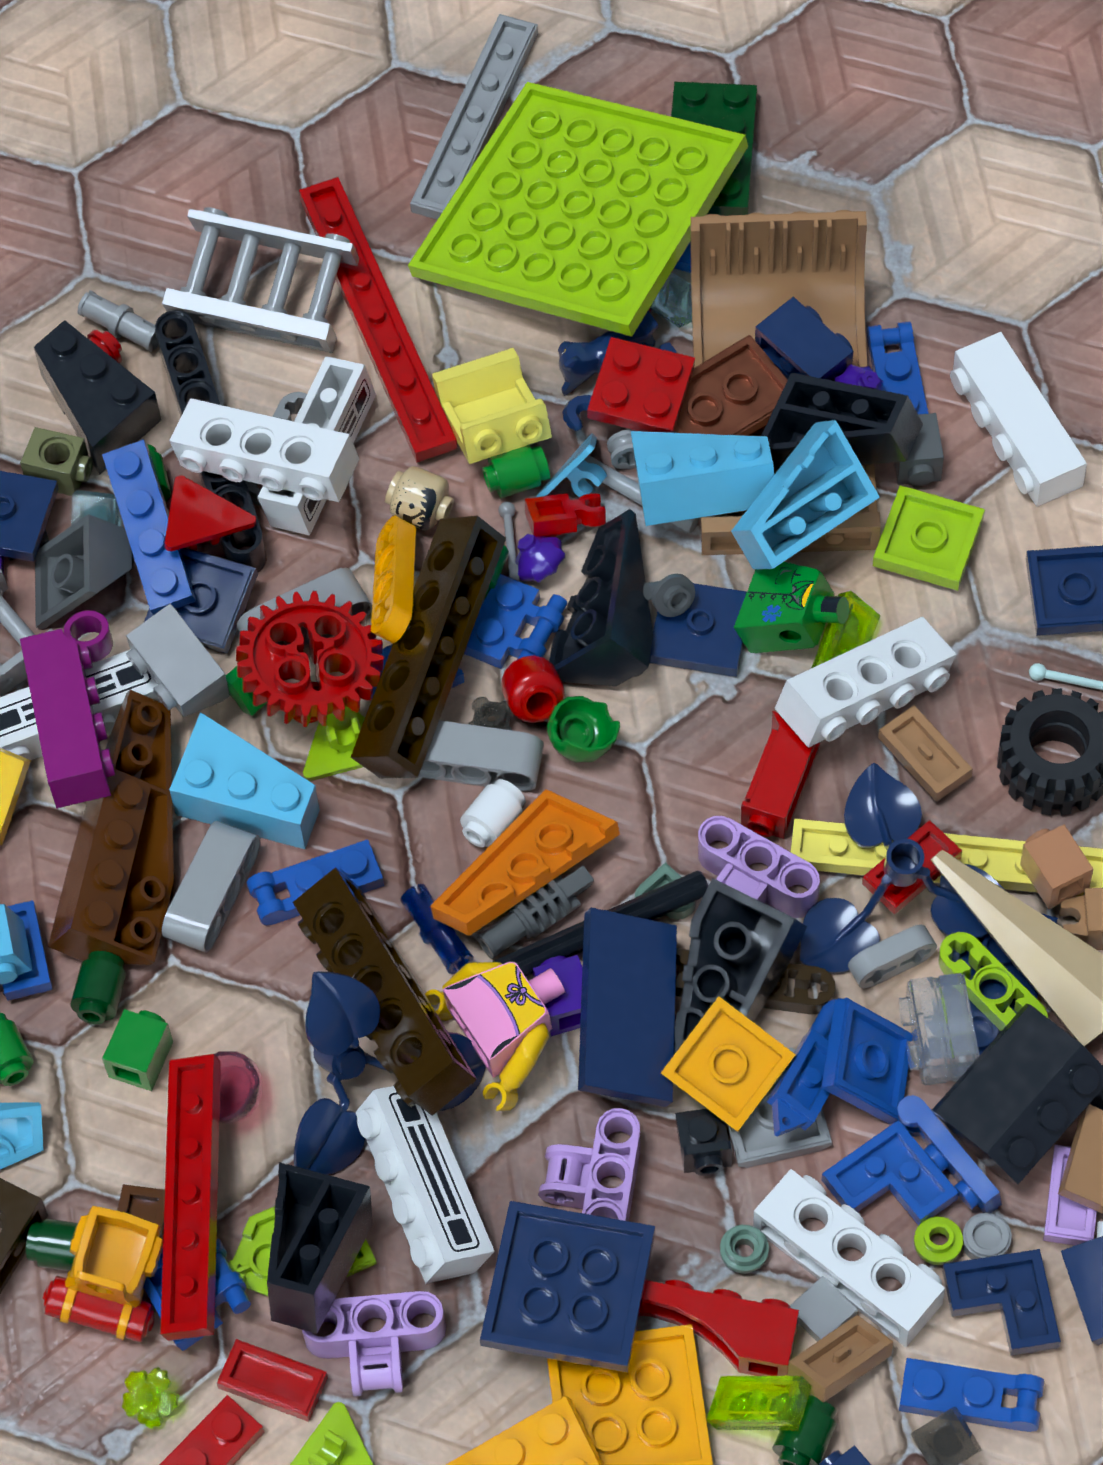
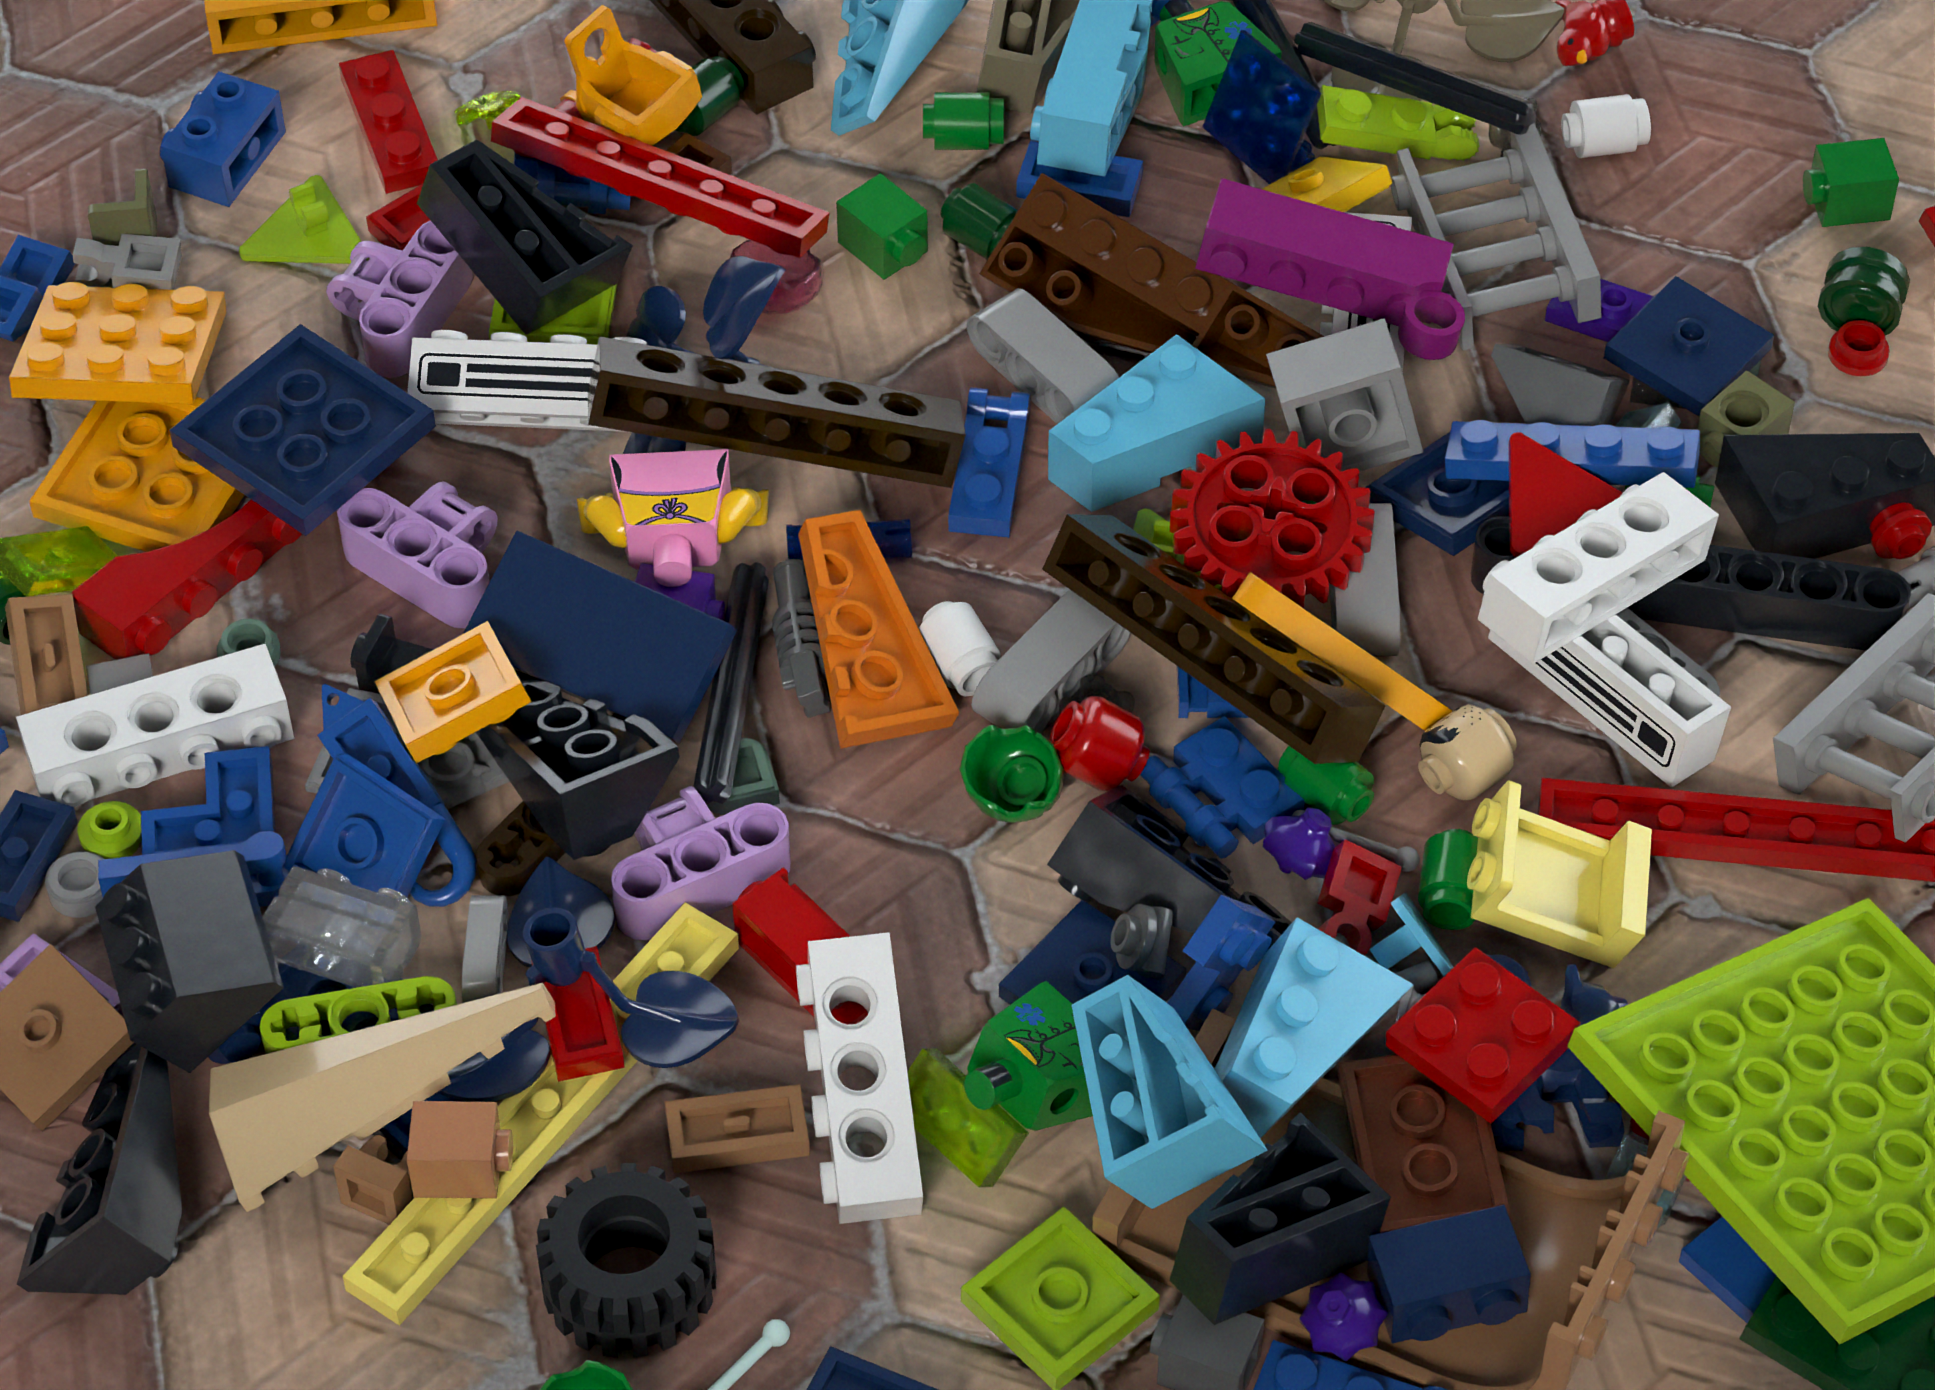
camera: 115 degrees right, 10 degrees down
none -> blue plate [1167,895,1275,1031]

